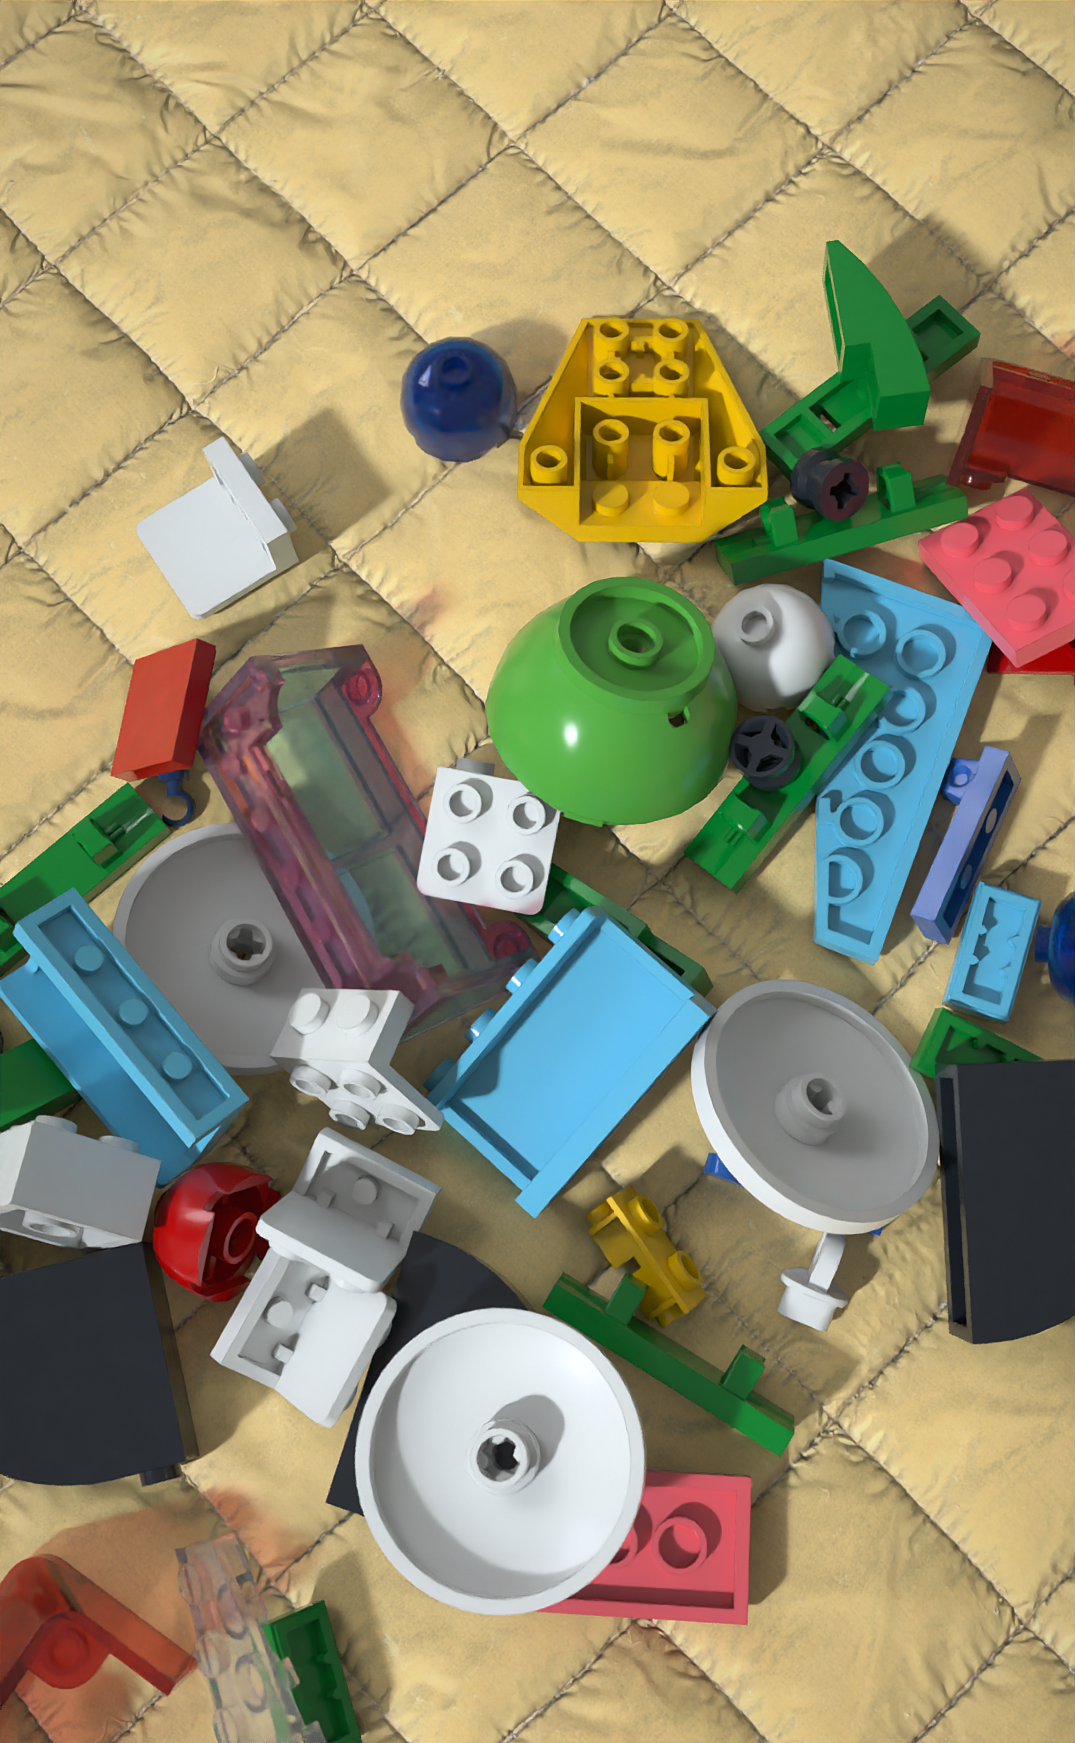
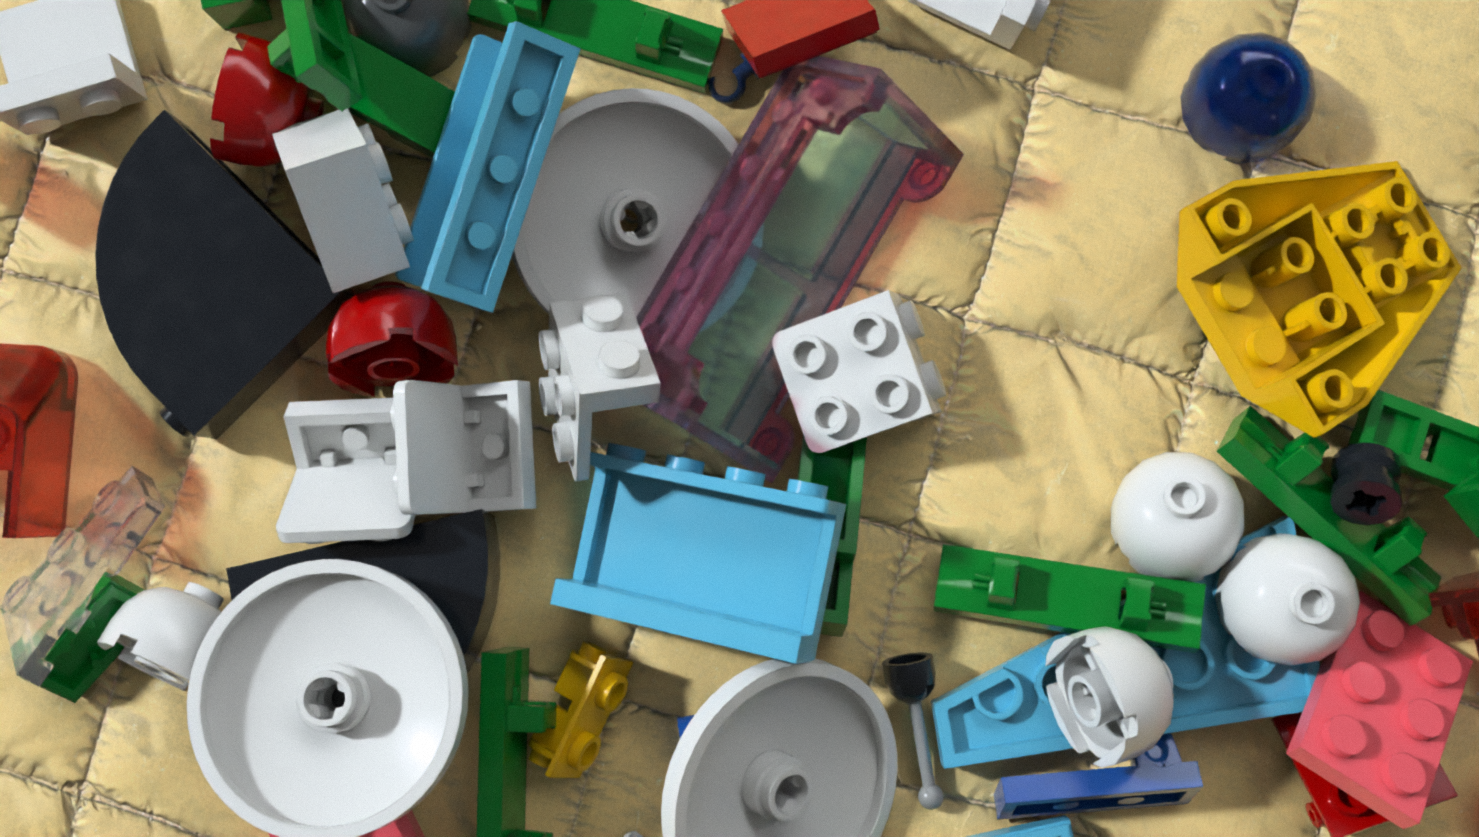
camera: 55 degrees right, 10 degrees up
bright green piece [485,577,738,827] -> none
black wheel [729,715,803,792] -> none
none -> white cylinder [97,582,224,691]
none -> hinge [882,652,944,810]
none -> white cylinder [1045,626,1174,768]
none -> white cylinder [1215,533,1360,666]

